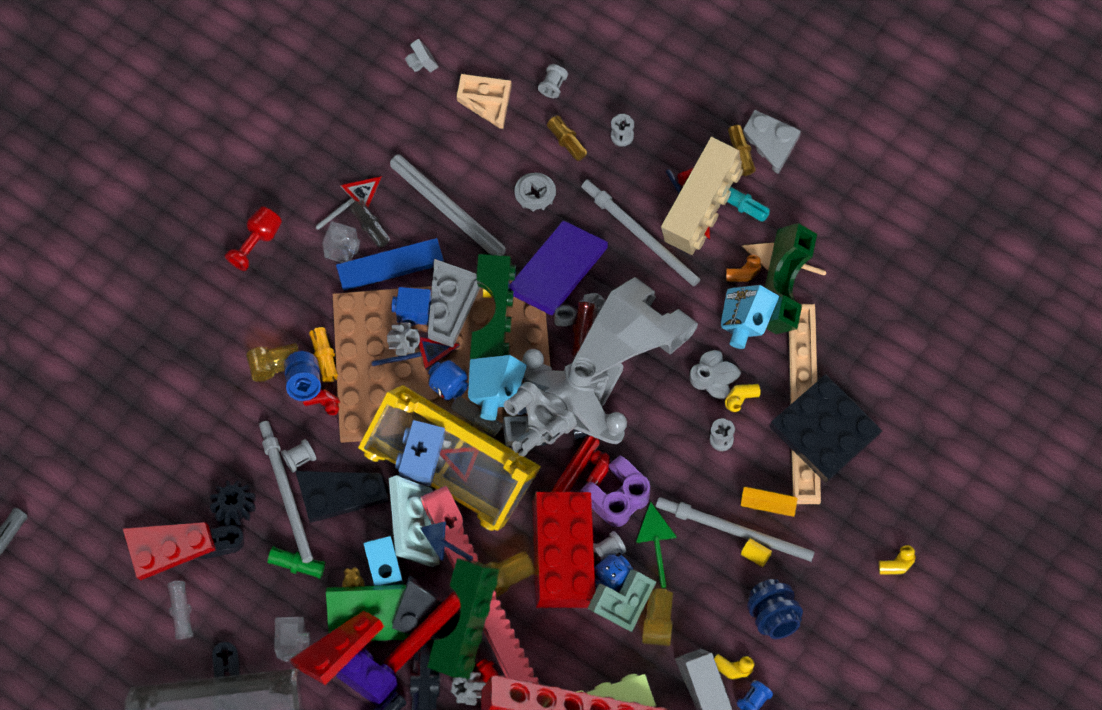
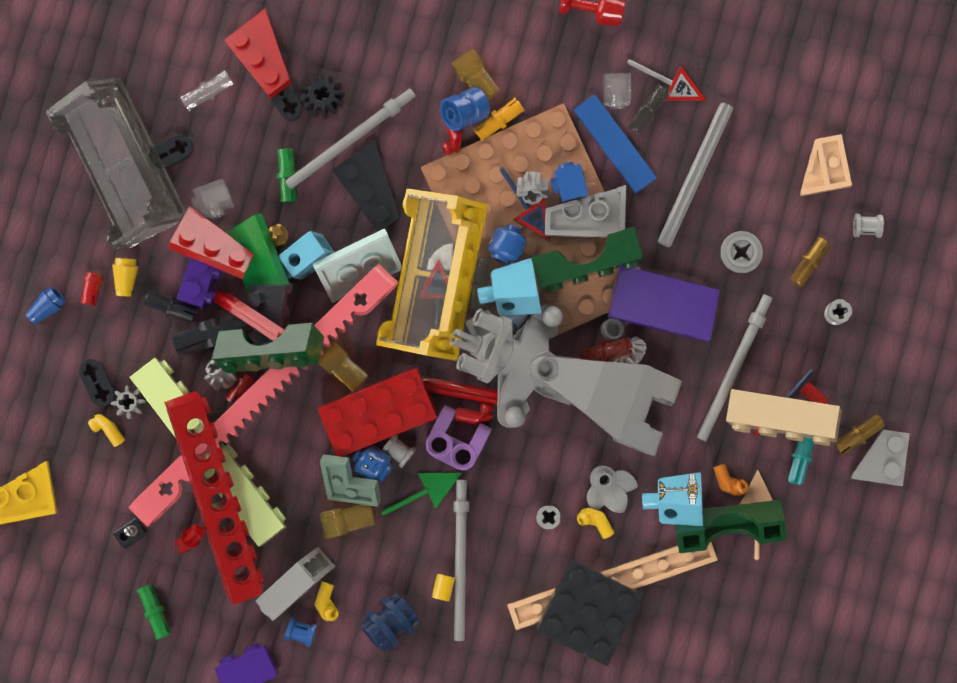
camera: 70 degrees right, 20 degrees up
light grey bush [281,439,316,473] -> none
medium blue brick [395,420,445,486] -> none
light grey tile [405,39,438,72] -> none
dark blue piece [420,522,473,561] -> none
light orange tile [741,487,798,517] -> none

